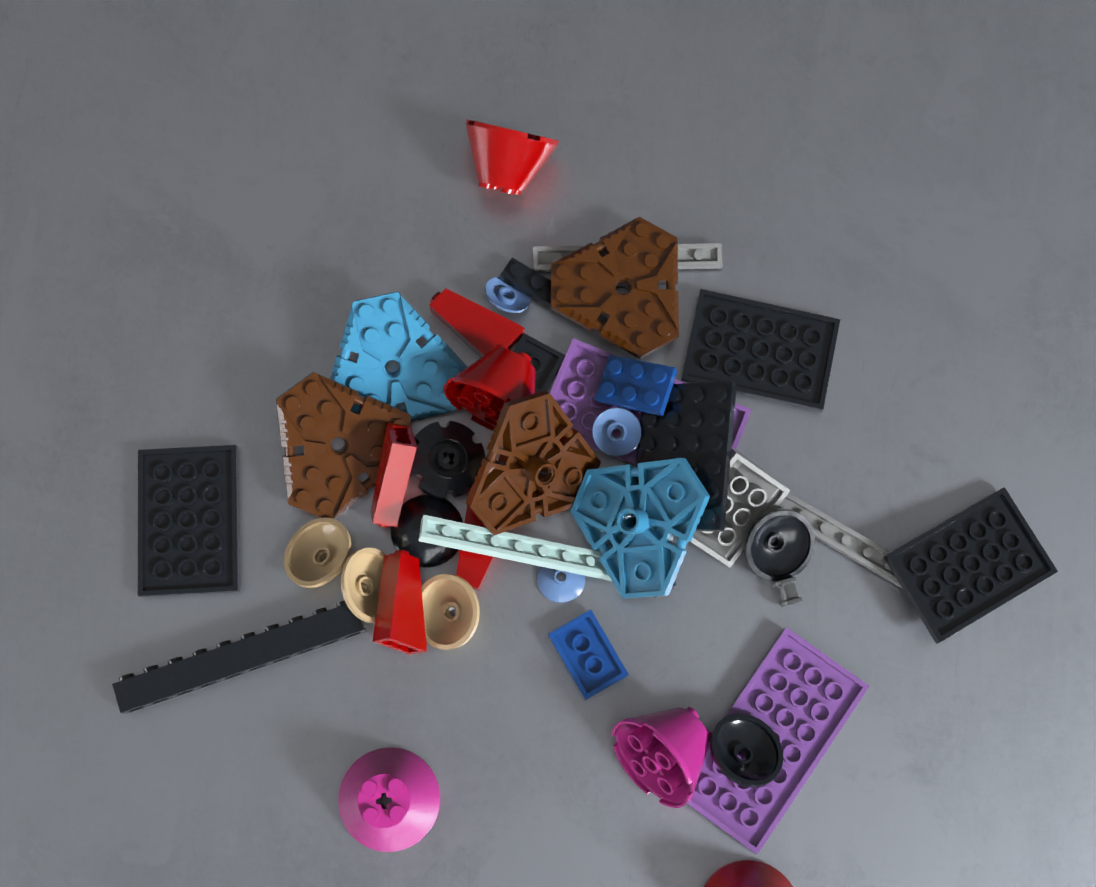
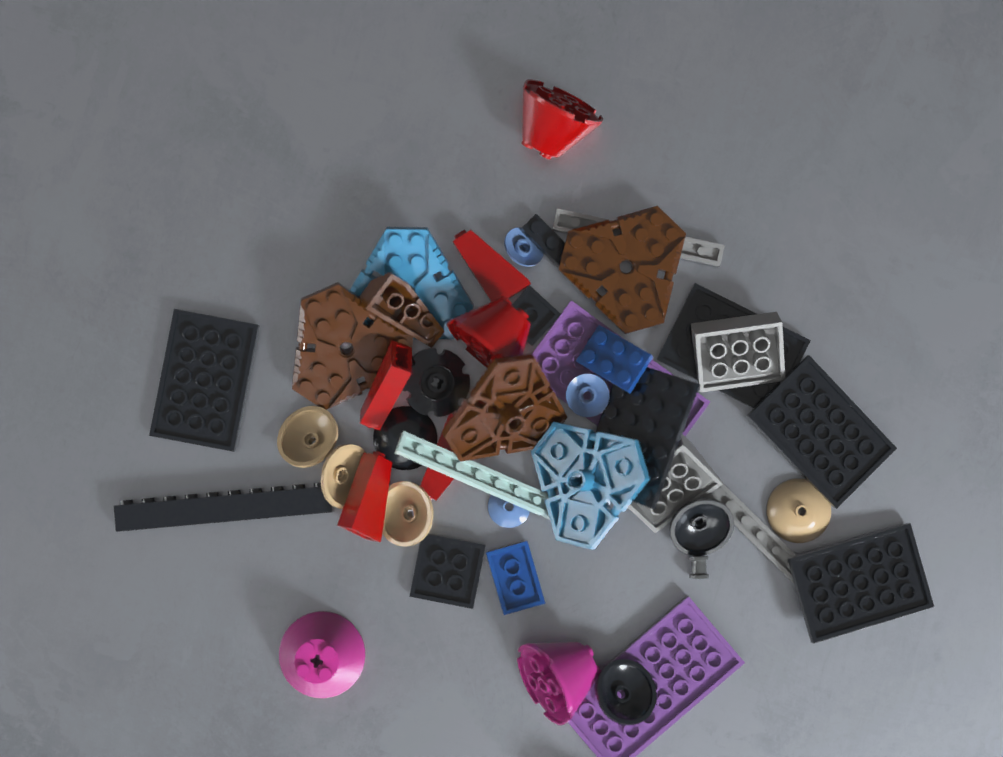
camera: 15 degrees right, 10 degrees up
none -> reddish brown wedge [359,272,445,348]
none -> black plate [409,533,486,609]
none -> light grey slope [691,312,785,393]
none -> black plate [747,355,897,509]
none -> tan dish [766,478,831,543]

